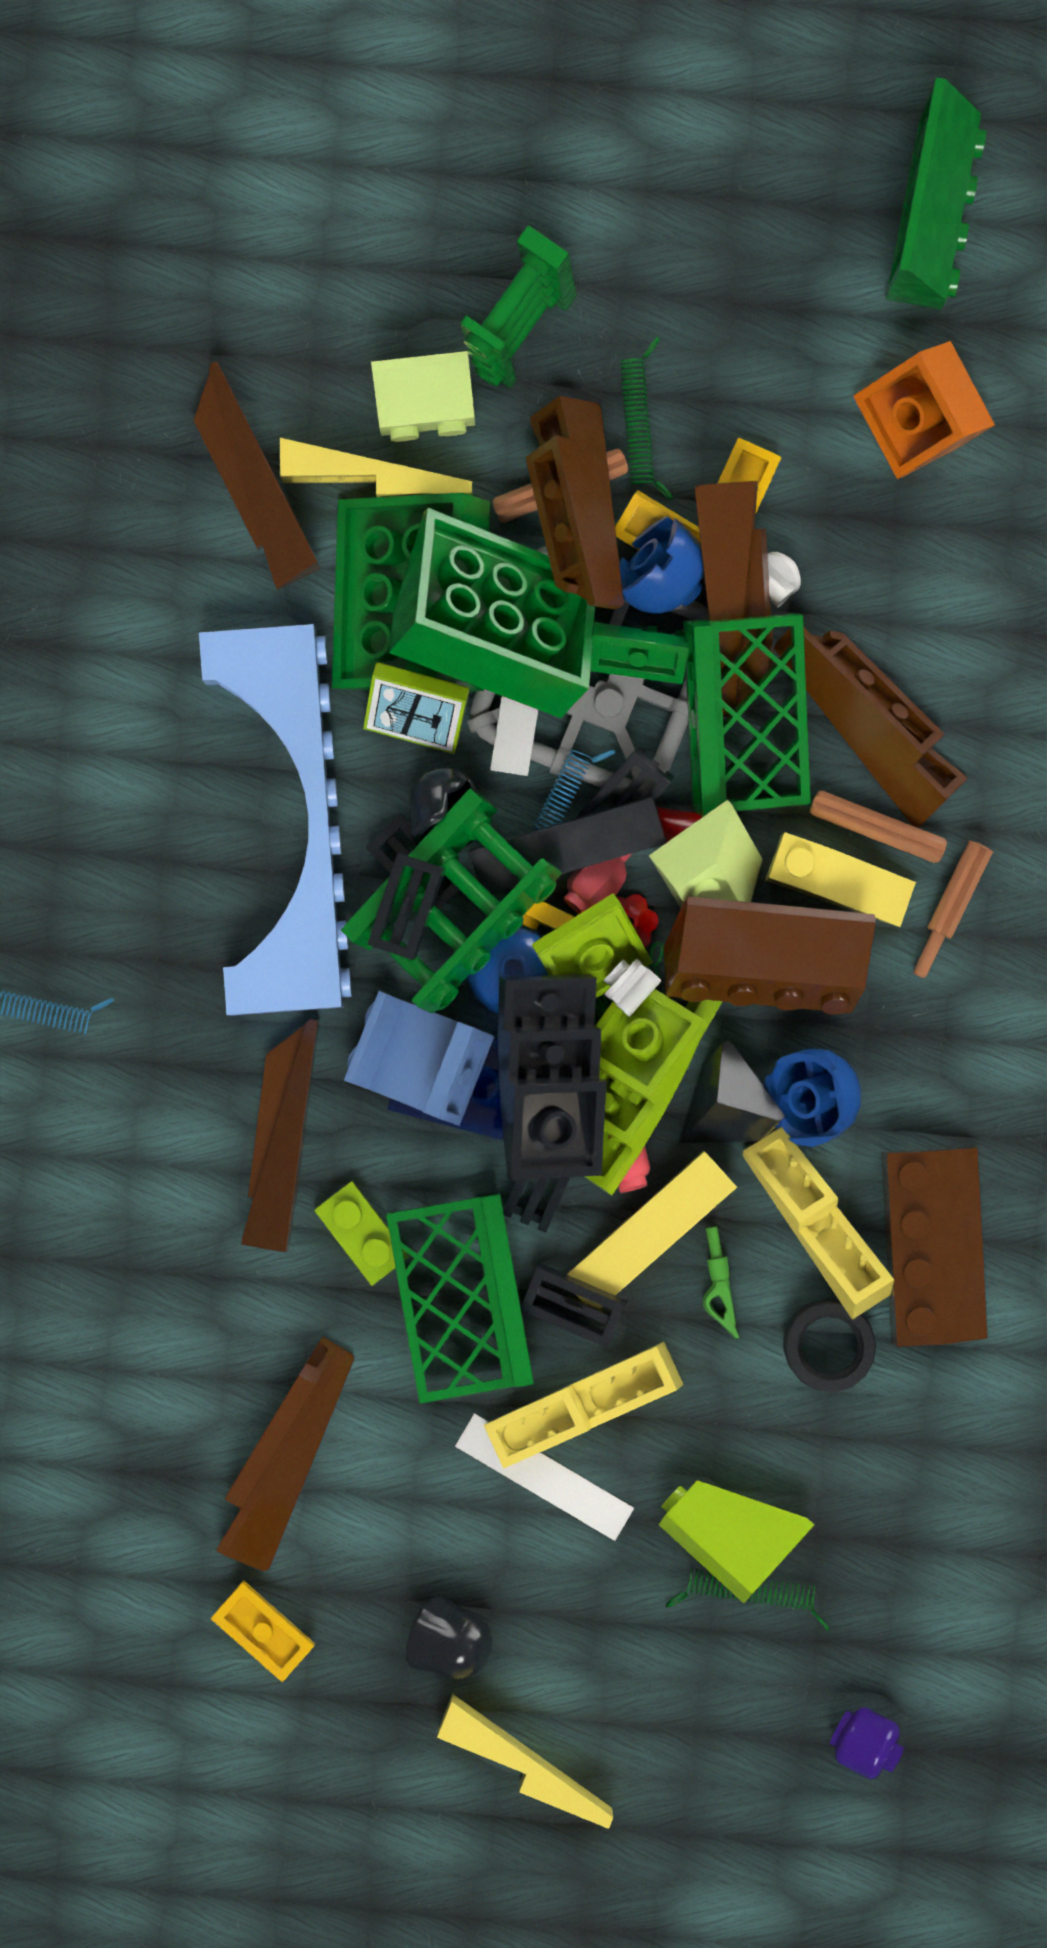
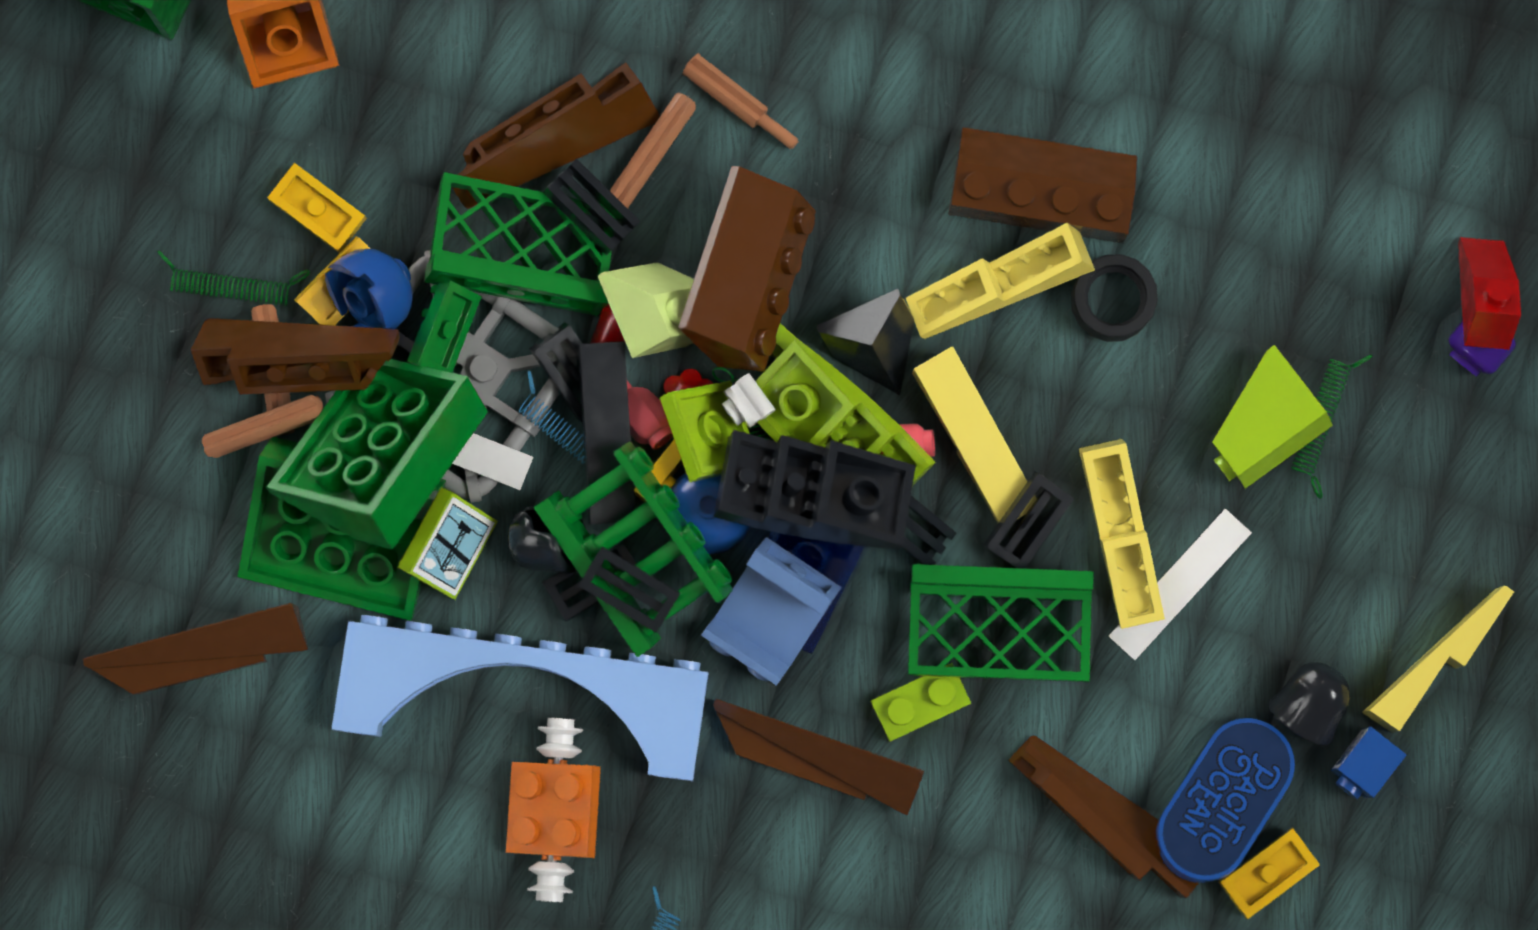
camera: 80 degrees left, 5 degrees down
light yellow slope [280,438,472,497] -> none
yellowish green slope [371,351,475,442] -> none
green fence [460,225,577,388] -> none
reddish brown wedge [695,481,774,717] -> none
bright green hand [703,1226,740,1339] -> none
blue cylinder [764,1048,861,1147] -> none
light yellow slope [765,832,916,927] -> none
white plate [768,552,801,608] -> none
none -> nougat axle [202,395,324,458]
none -> orange plate [506,718,601,902]
none -> black tile [543,159,640,255]
none -> tile [1156,718,1295,883]
none -> blue brick [1330,726,1407,800]
none -> red slope [1458,237,1521,350]

